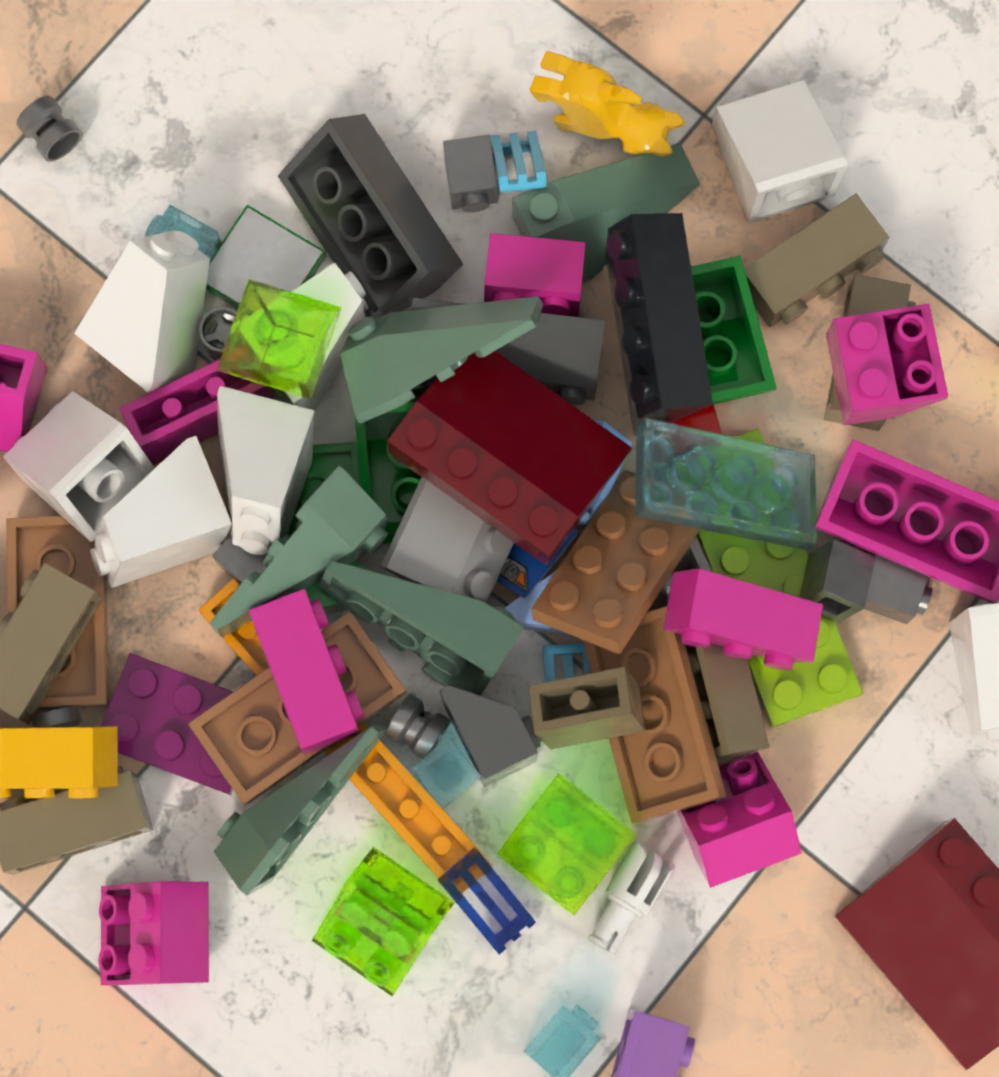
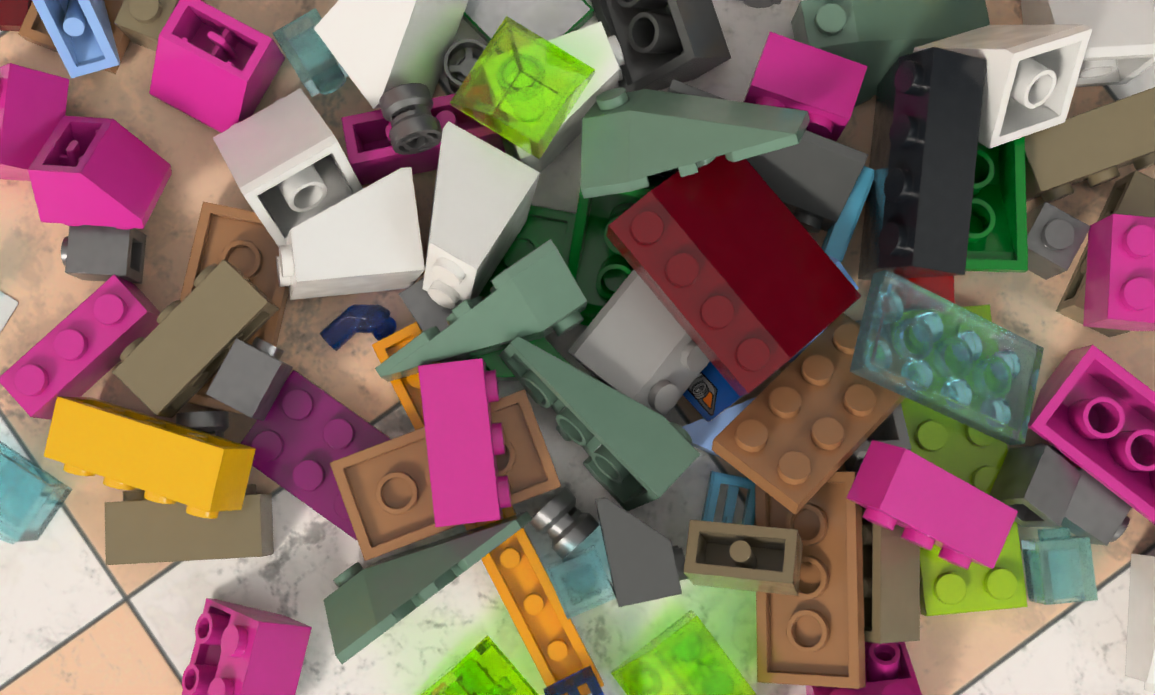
camera: 15 degrees right, 5 degrees up
none -> flat silver brick [206,337,293,421]
none -> clear light blue brick [272,8,349,97]
none -> clear blue arm [320,304,397,351]
none -> flat silver wheel [379,83,442,155]
none -> medium azure tile [821,166,875,263]
none -> white slope [913,24,1092,149]
none -> clear light blue brick [1021,527,1098,605]
none -> flat silver brick [1027,202,1091,280]

